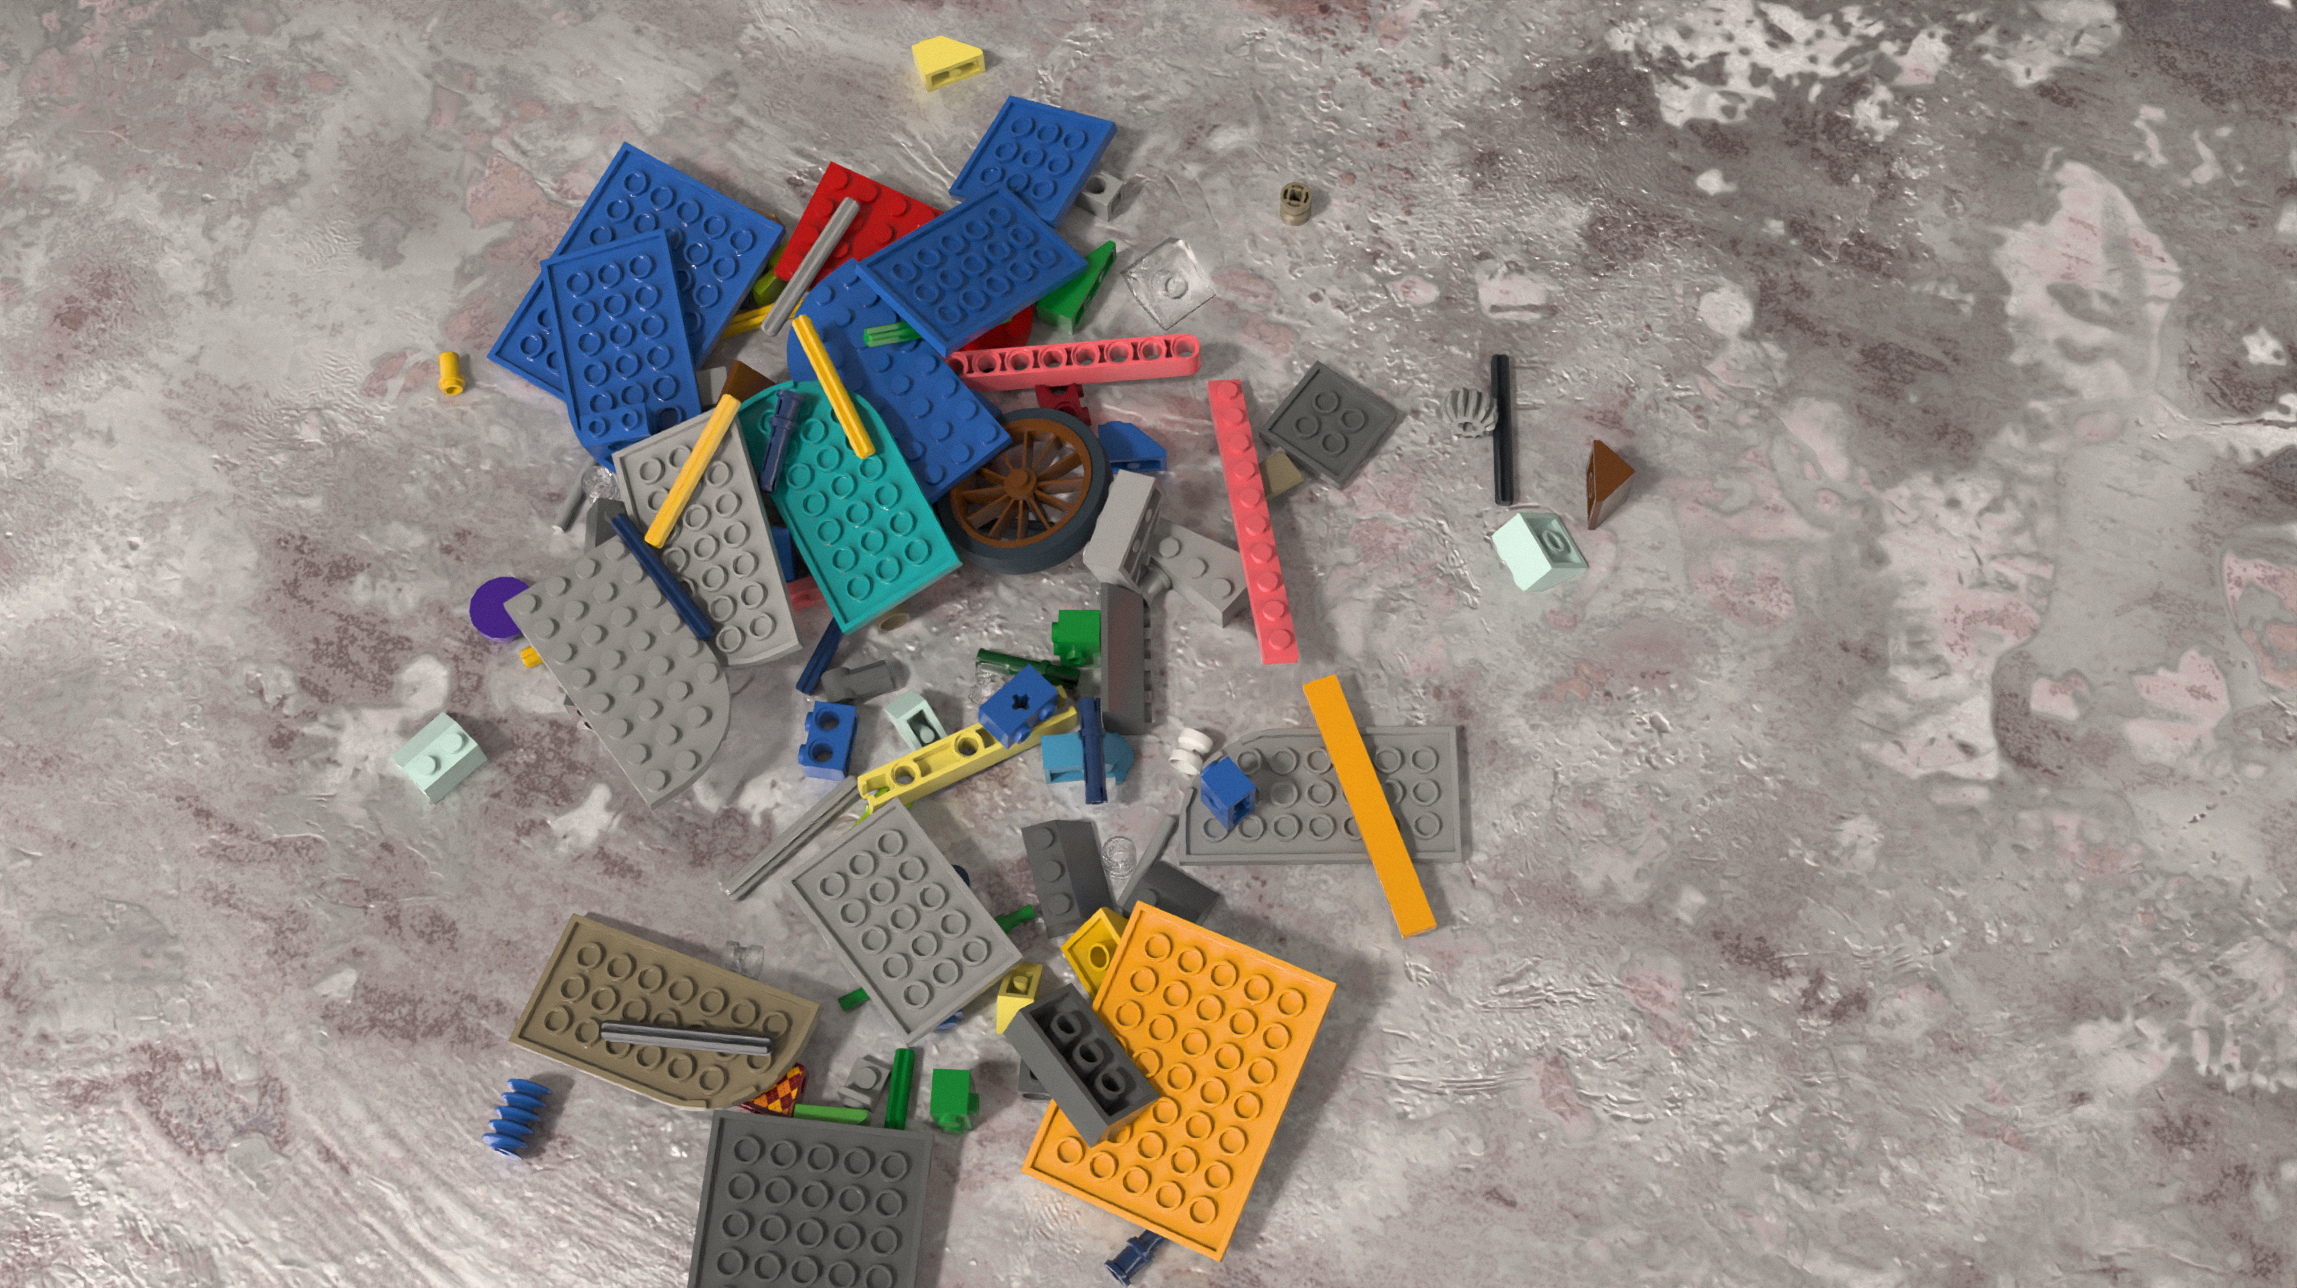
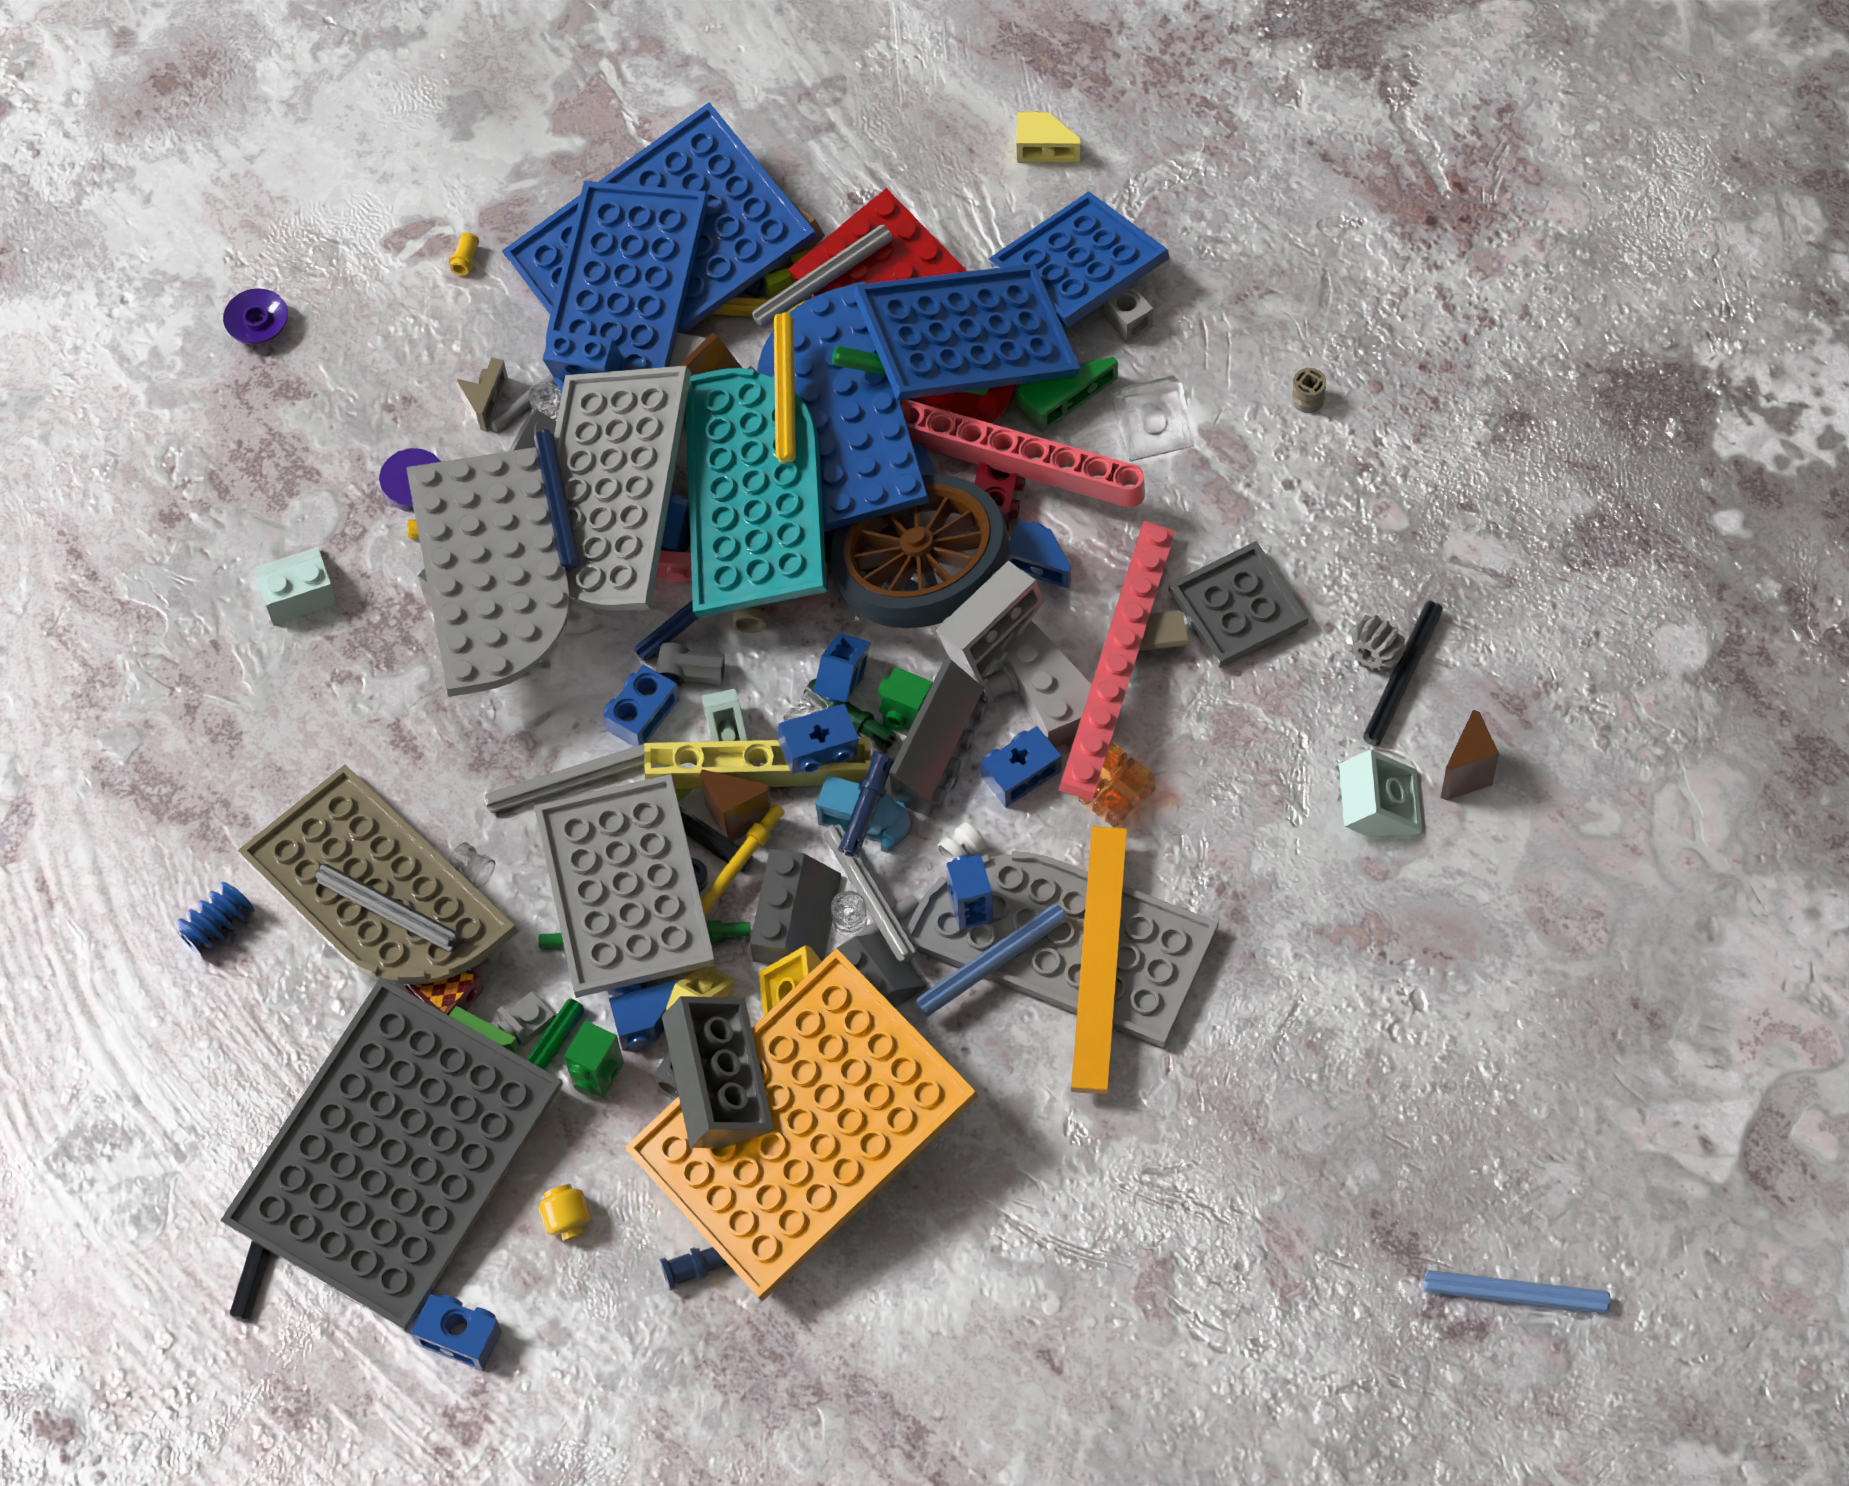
camera: 25 degrees right, 5 degrees down
yellow axle [644,394,741,548] -> none
dark blue pin [757,389,807,494] -> none
none -> dark purple dish [223,288,288,344]
none -> dark tan slope [456,357,508,431]
none -> yellow head [538,1184,592,1241]
none -> blue slope [609,980,678,1050]
none -> black axle [679,806,754,872]
none -> reddish brown slope [700,769,772,842]
none -> yellow bar [701,804,785,916]
none -> blue brick [813,633,871,703]
none -> light grey axle [824,824,917,963]
none -> medium blue axle [916,904,1066,1016]
none -> blue brick [981,726,1062,808]
none -> clear orange legs [1078,742,1156,828]
none -> medium blue axle [1424,1270,1610,1313]

